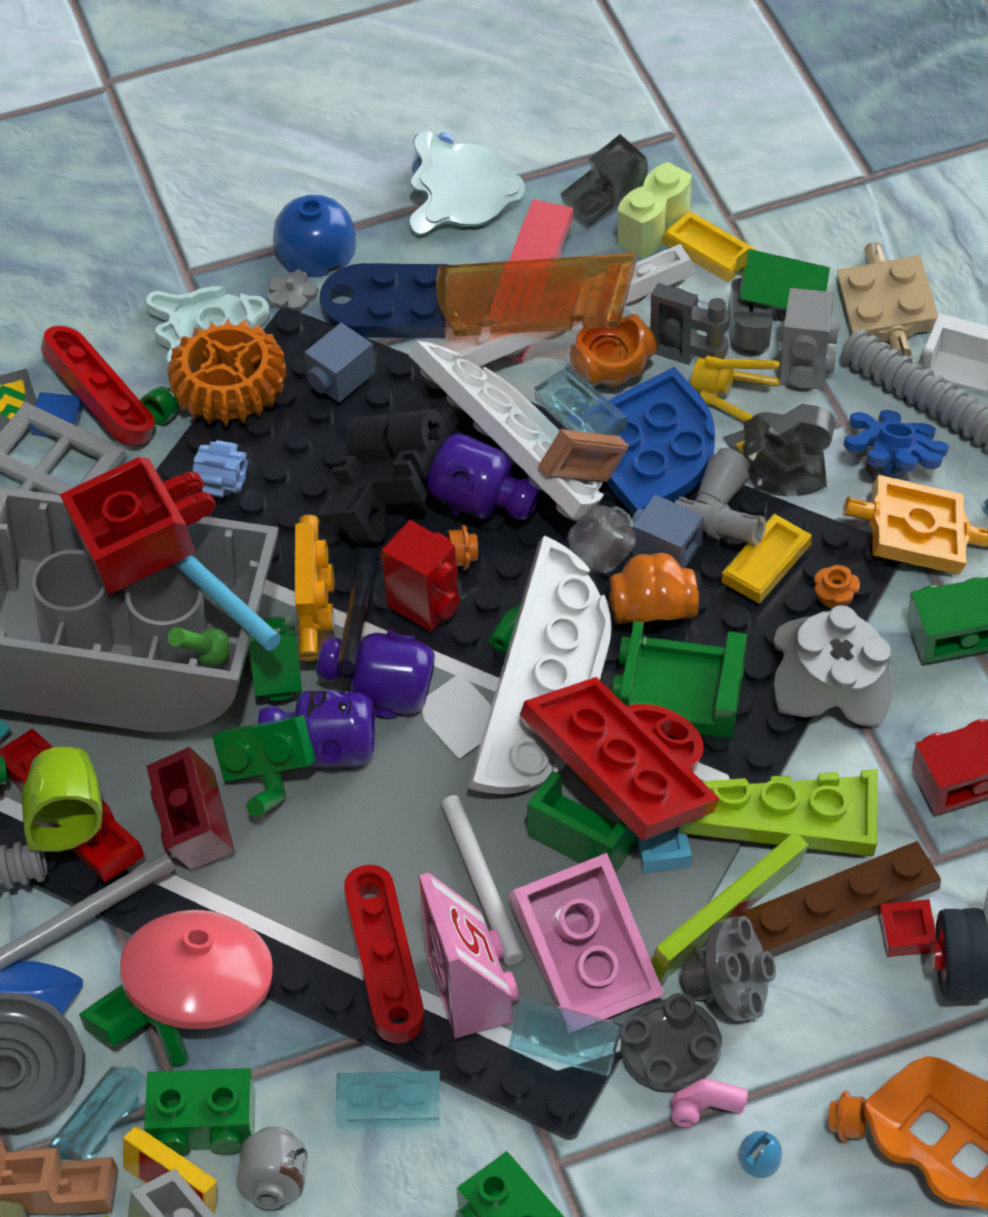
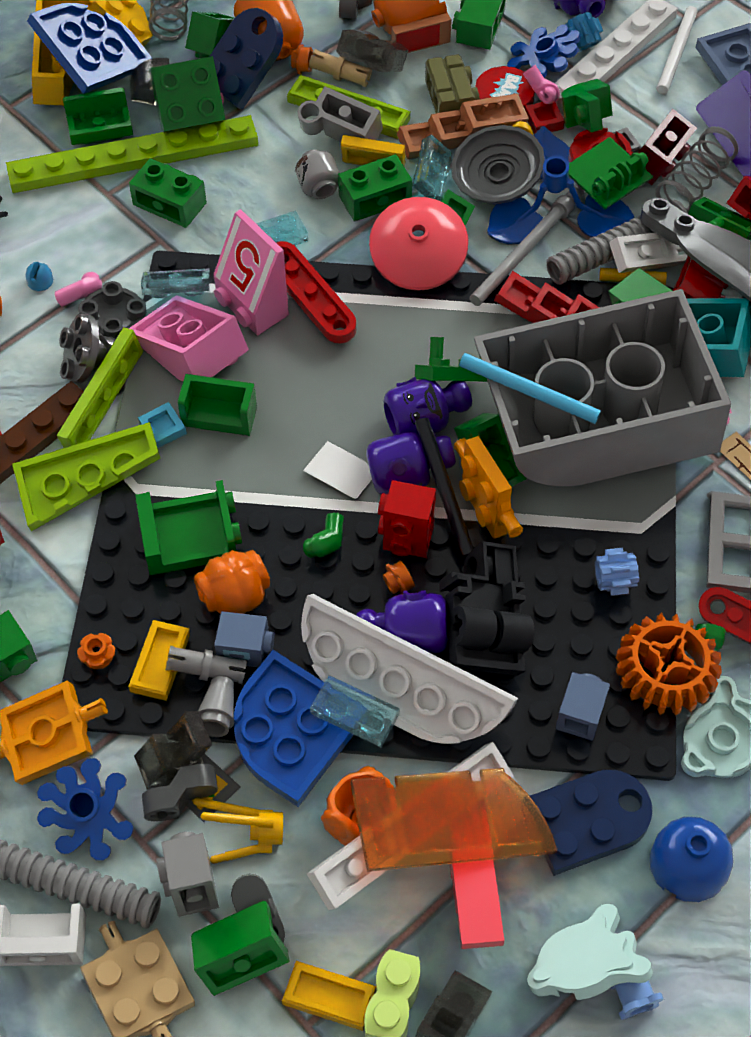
camera: 155 degrees right, 5 degrees up
lime helmet [22,747,102,851] -> none
red hinge [59,457,216,595] -> none
dark red brick [146,747,235,870] -> none
bright green bar [167,627,229,667] -> none
light grey plant [267,269,318,311] -> none
white bar [441,795,524,966] -> none
white plate [468,536,611,794] -> none
red plate [520,677,720,840] -> none
nougat tile [538,429,629,482] -> none
clear head [568,505,636,573] -> none
dark grey plate [650,283,730,365] -> none
light grey brick [773,605,892,727] -> none

